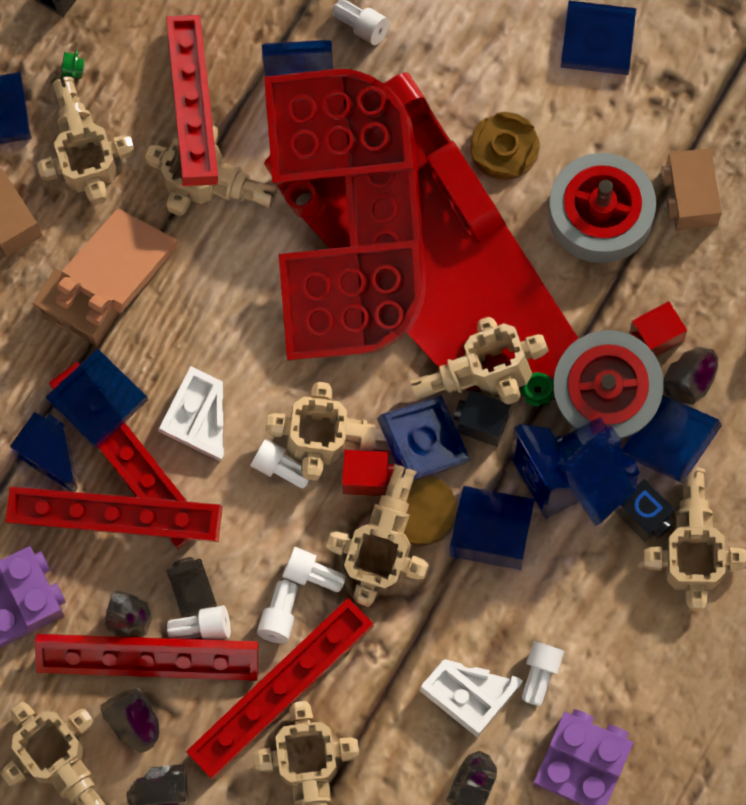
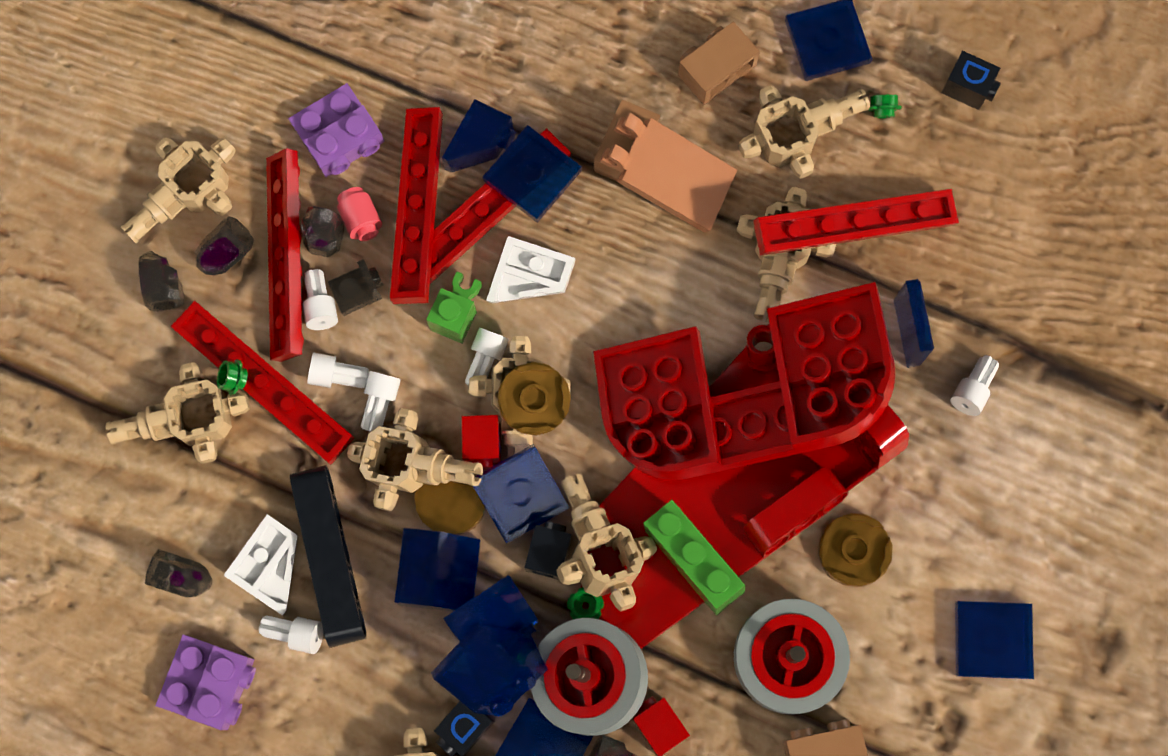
camera: 85 degrees right, 5 degrees up
none -> green plate [217,359,248,395]
none -> black beam [290,465,367,648]
none -> coral brick [337,187,382,241]
none -> bright green brick [426,271,482,344]
none -> pearl gold tile [497,362,571,436]
none -> bright green brick [643,500,745,616]

